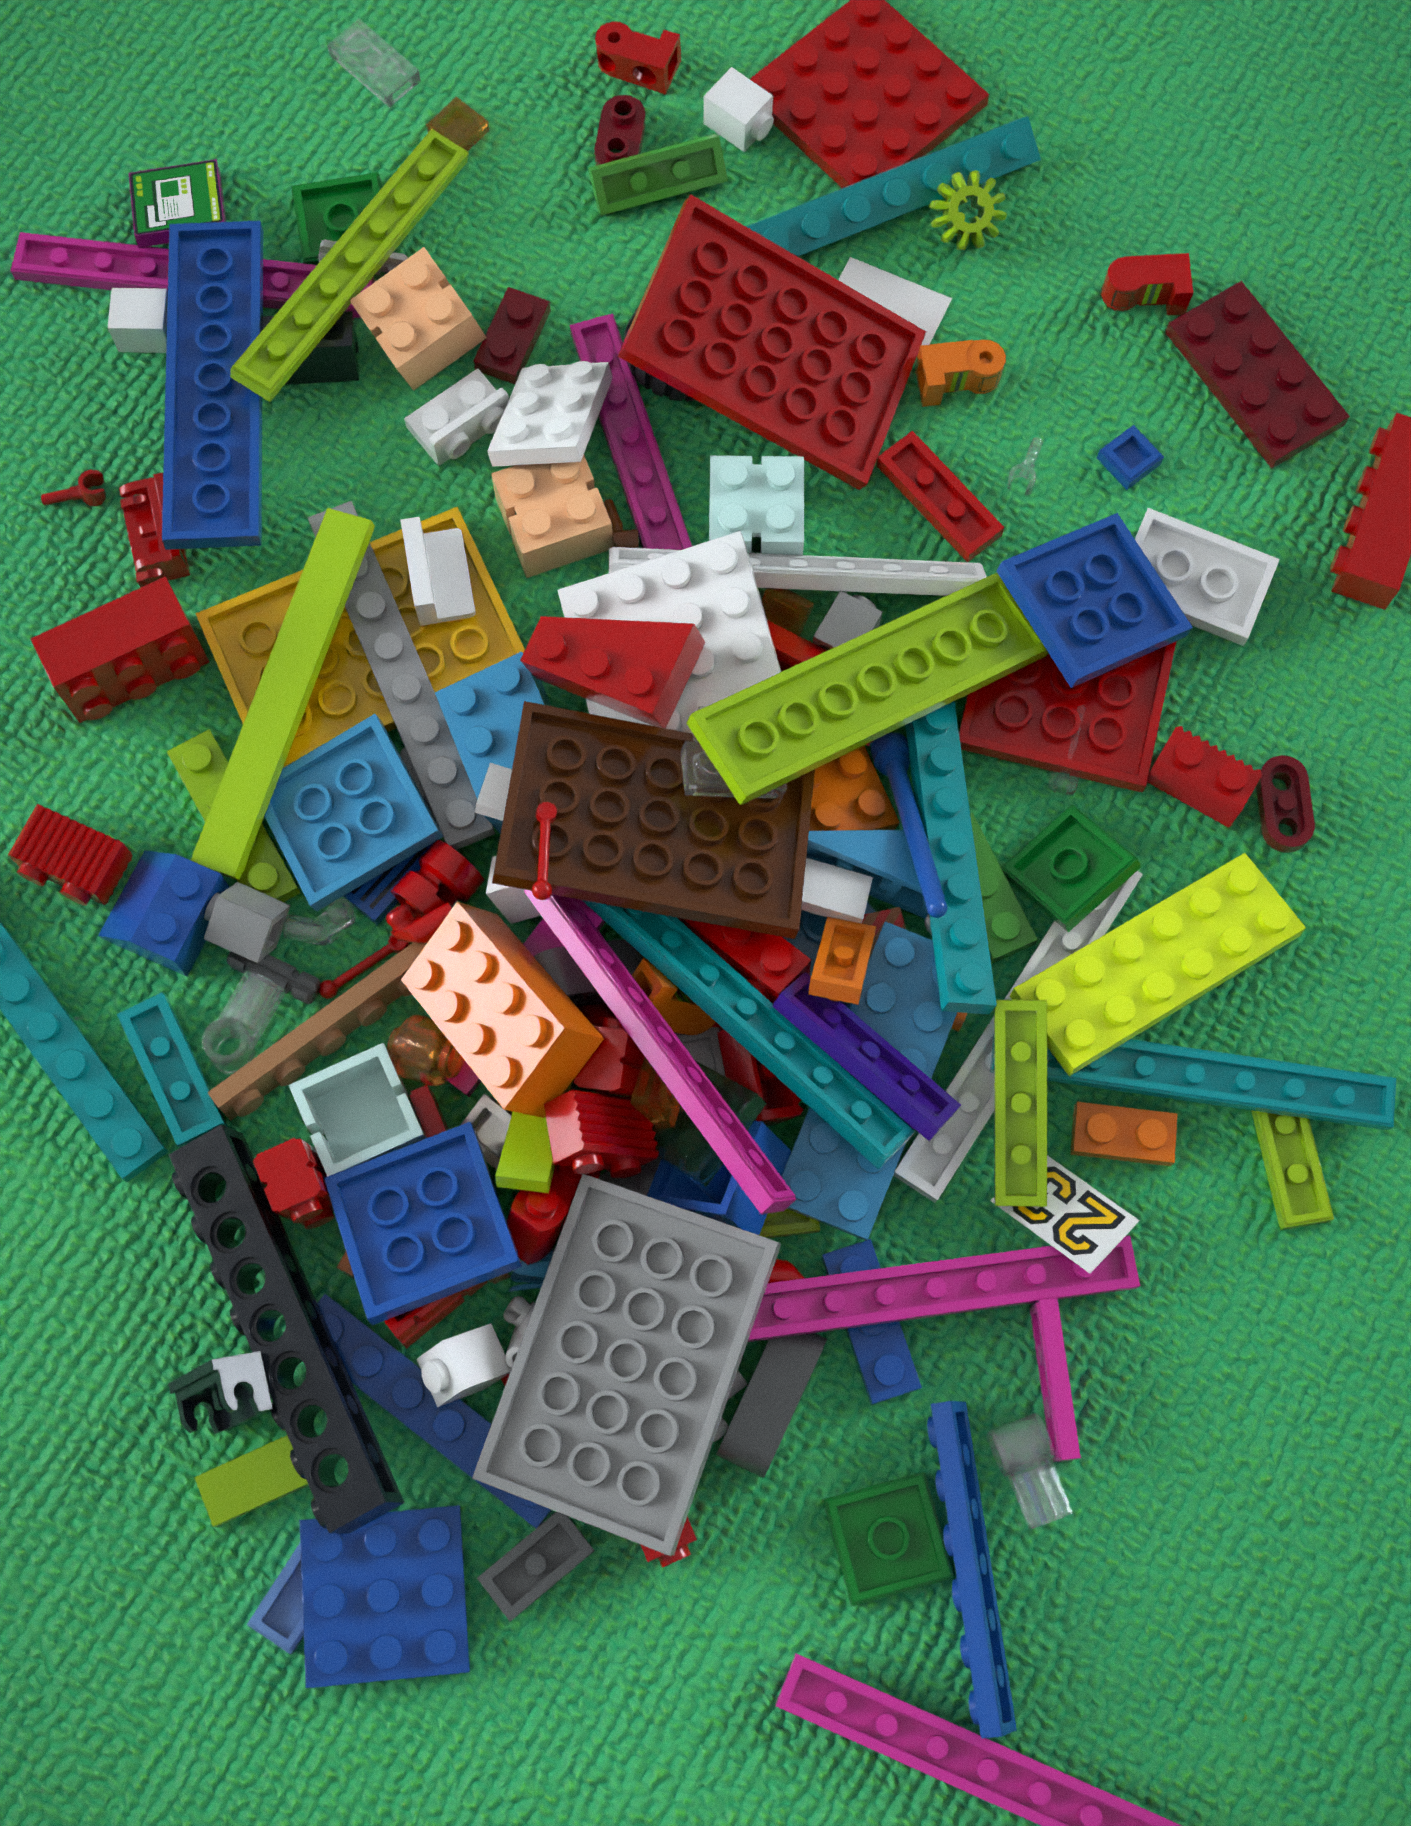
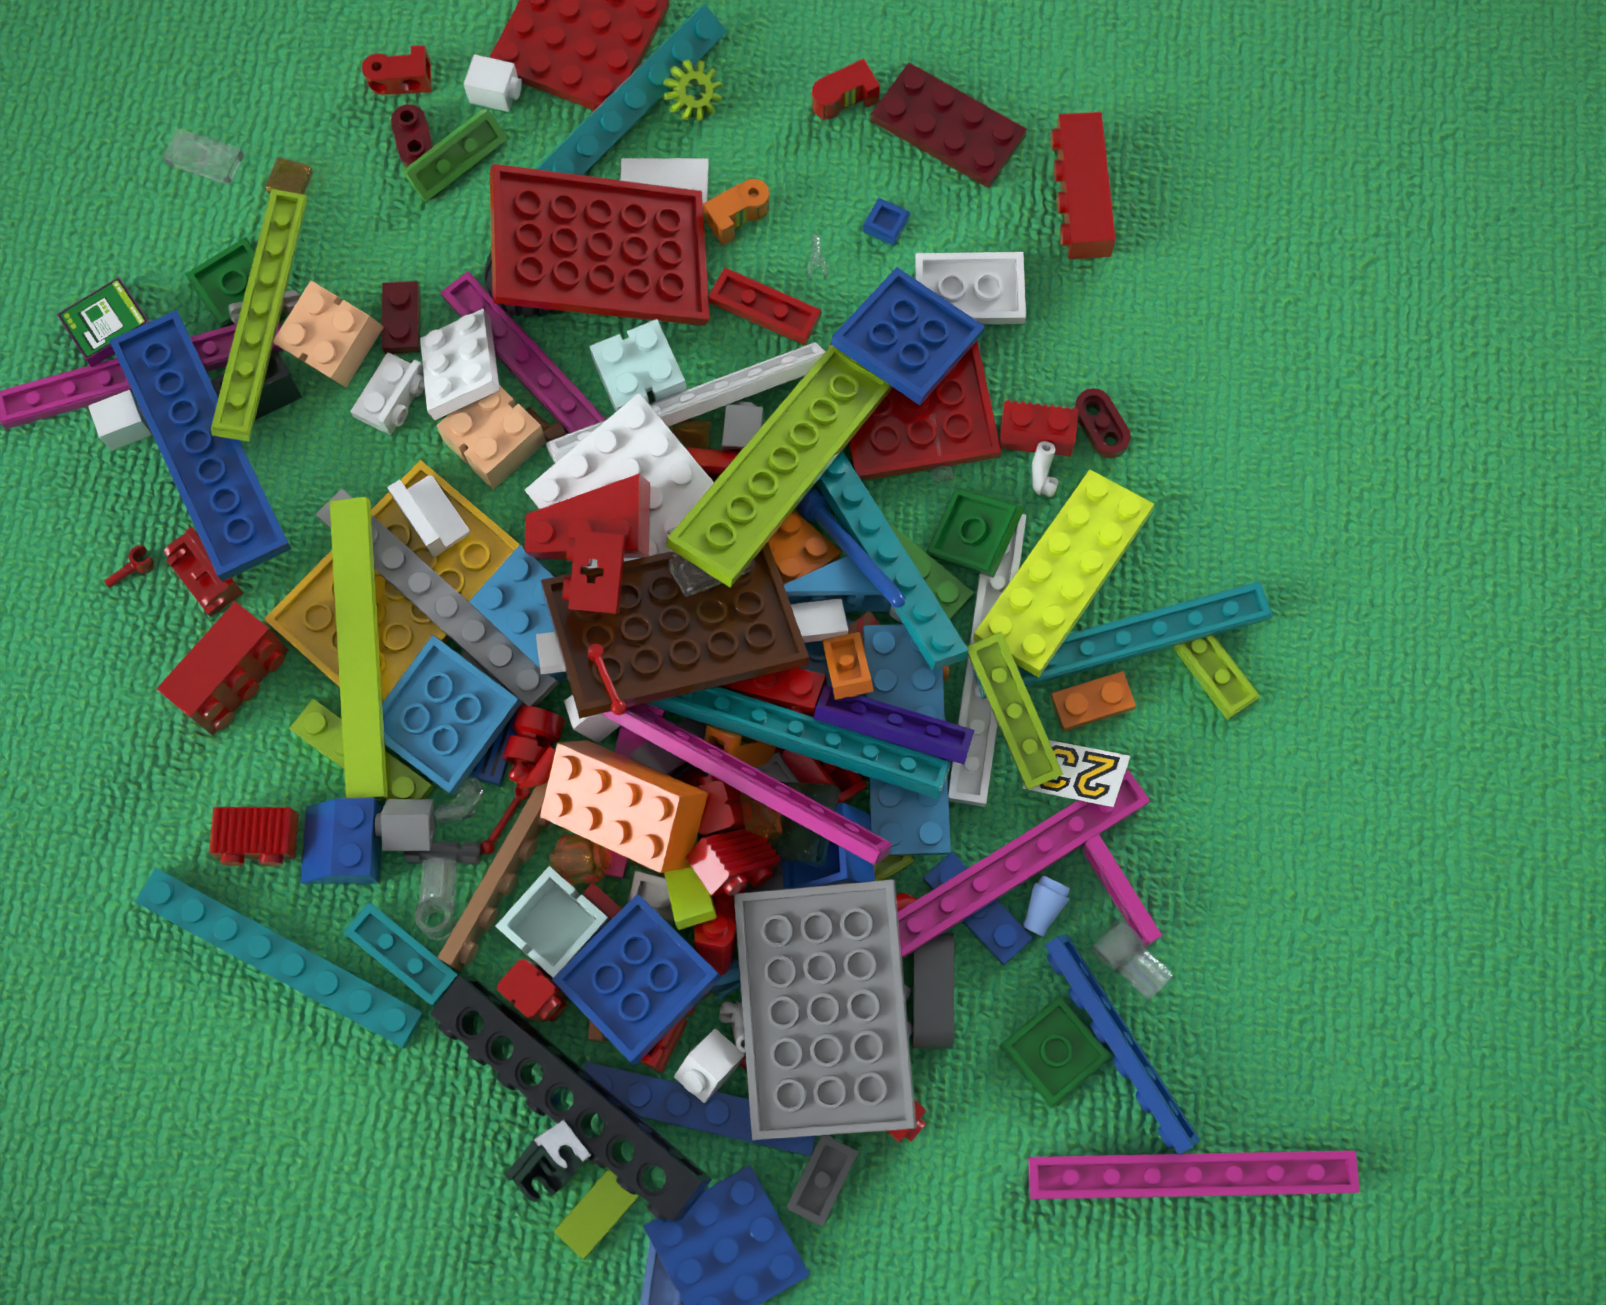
camera: 20 degrees left, 0 degrees up
none -> red brick [563,530,627,614]
none -> light blue cone [1022,875,1070,937]
none -> white arm [1032,441,1059,497]

